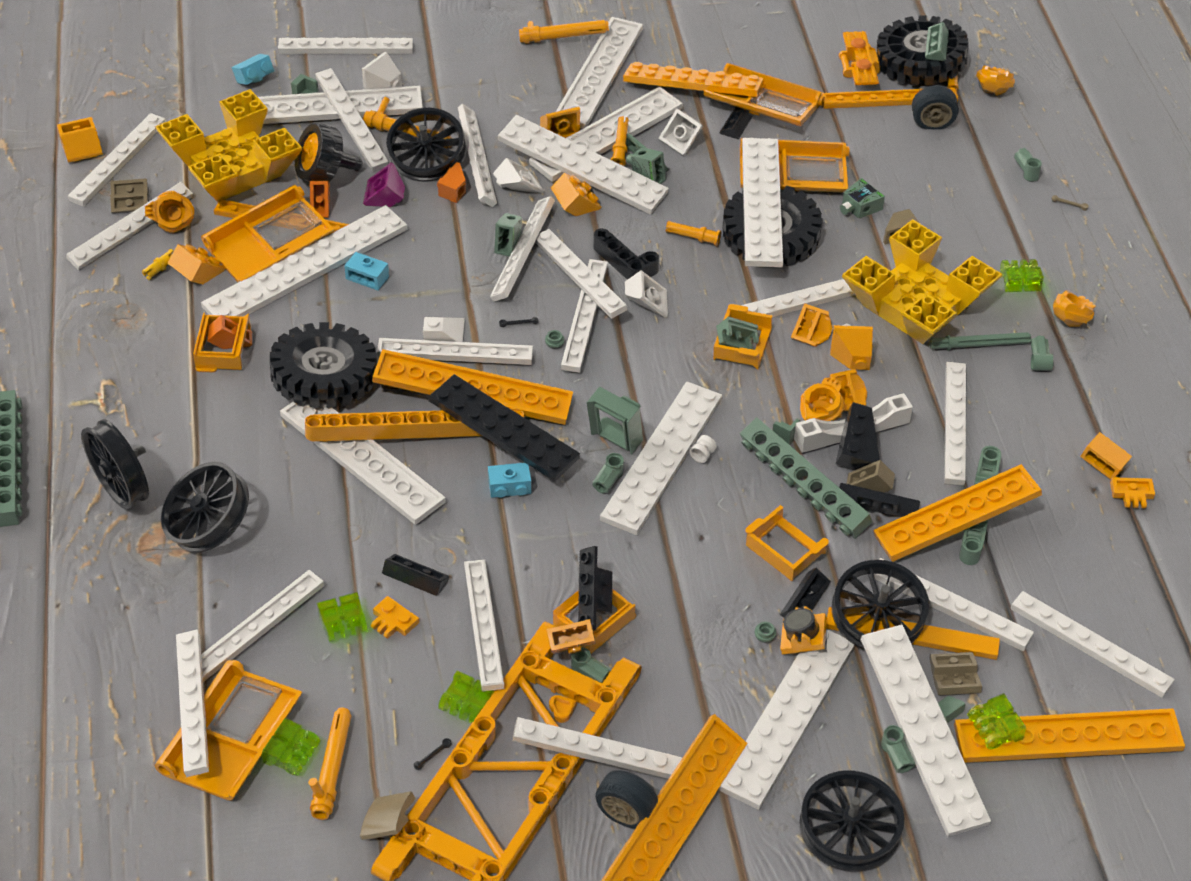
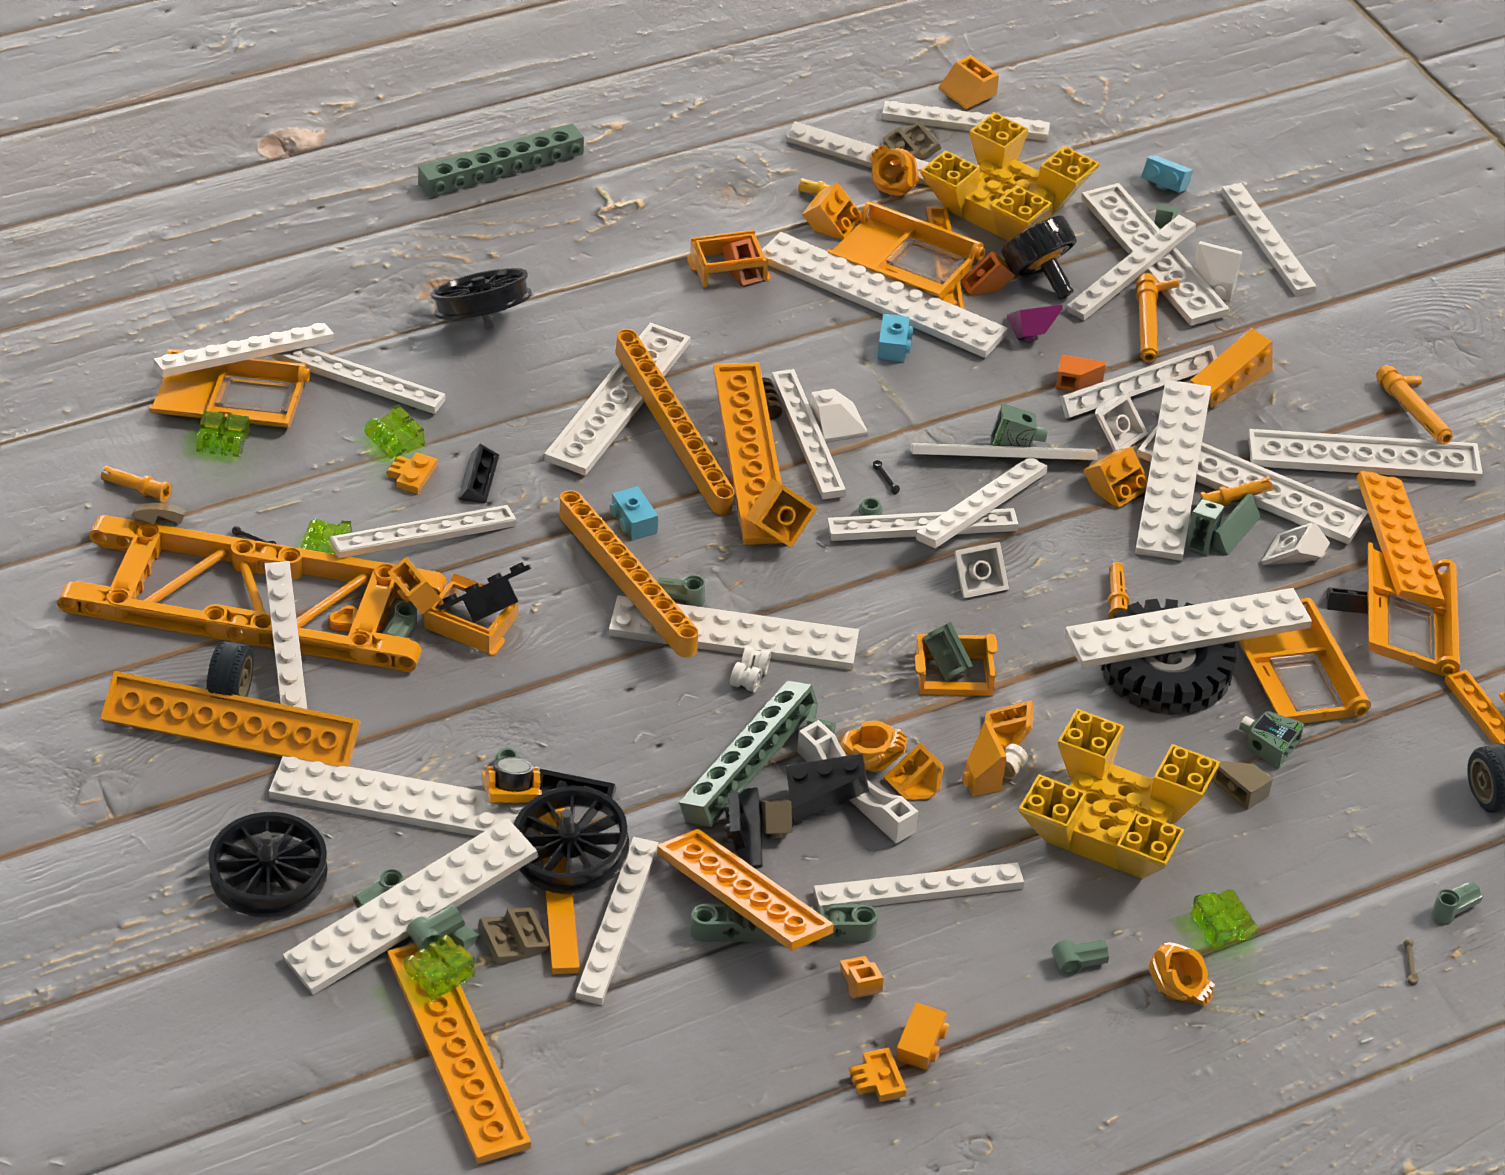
camera: 70 degrees right, 5 degrees down
black wheel [81,419,149,510] -> none
black wheel [270,322,377,408] -> none
light orange cylinder [308,707,351,820] -> none
black wheel [386,107,466,182] -> none
black plate [429,374,580,481] -> none
light orange slope [540,107,580,138] -> none
sand green piece [586,386,643,455] -> none
black beam [593,228,659,280] -> none
white plate [741,279,855,317] -> none
light orange piece [745,505,829,581] -> none
sand green axle [929,332,1031,350] -> none
white plate [1011,591,1175,698] -> none
none -> light orange pin [101,466,172,503]
none -> sand green piece [407,905,465,953]
none -> light orange beam [559,490,699,658]
none -> white wheel [730,662,762,693]
none -> light orange slope [745,478,818,548]
none -> light orange brick [840,956,883,999]
none -> light orange wedge [1190,328,1273,408]

